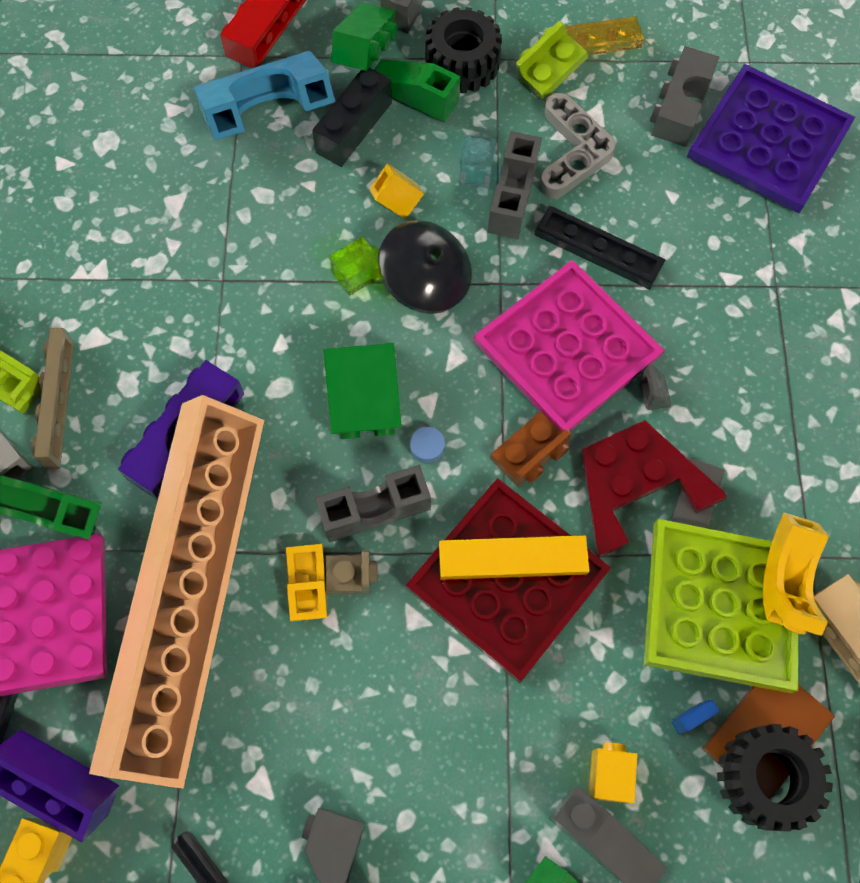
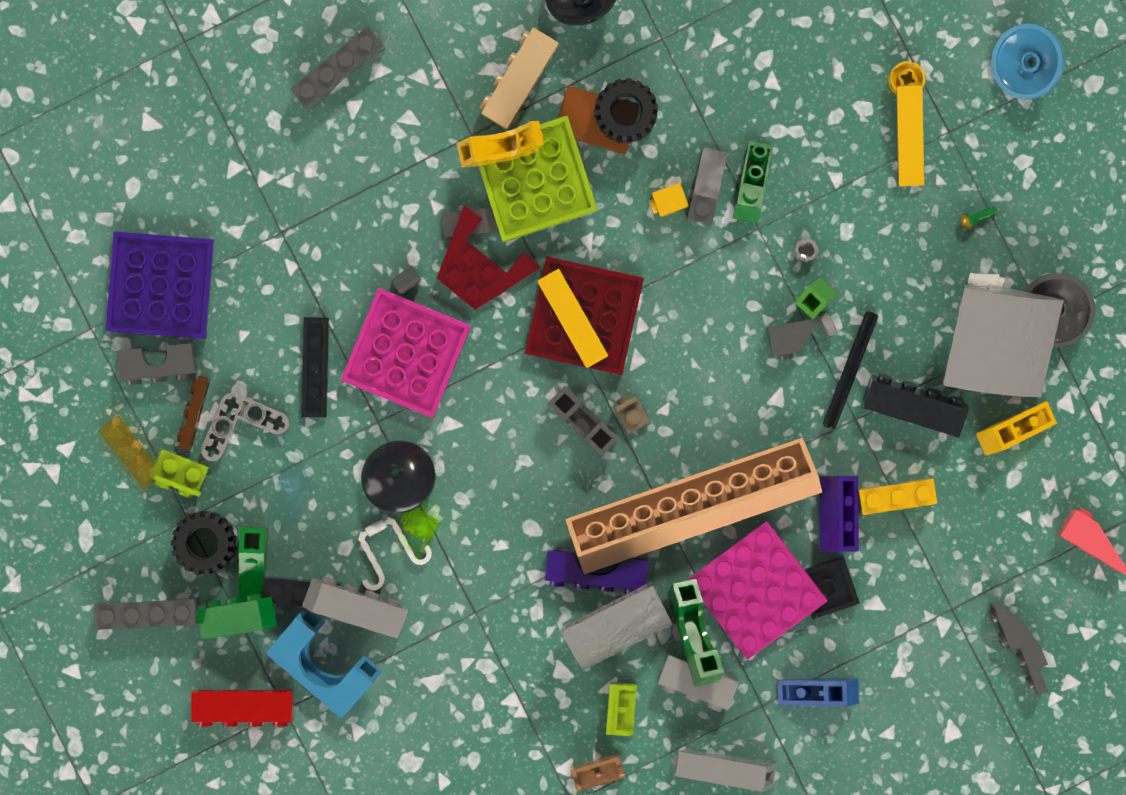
camera: 115 degrees left, 20 degrees up
dark tan plate [31,328,75,469] -> none
yellow slope [286,544,328,621] -> none
green slope [323,343,402,439] -> none
yellow panel [369,163,424,219] -> none
medium blue tile [410,427,445,463] -> none
dark grey arch [487,131,542,239] -> none
dark orange bracket [490,411,572,488] -> none
blue tile [671,699,720,734] -> none
none -> reddish brown plate [177,376,211,451]
none -> light grey brick [302,576,408,639]
none -> white piece [358,517,432,591]
none -> light grey slope [561,582,673,670]

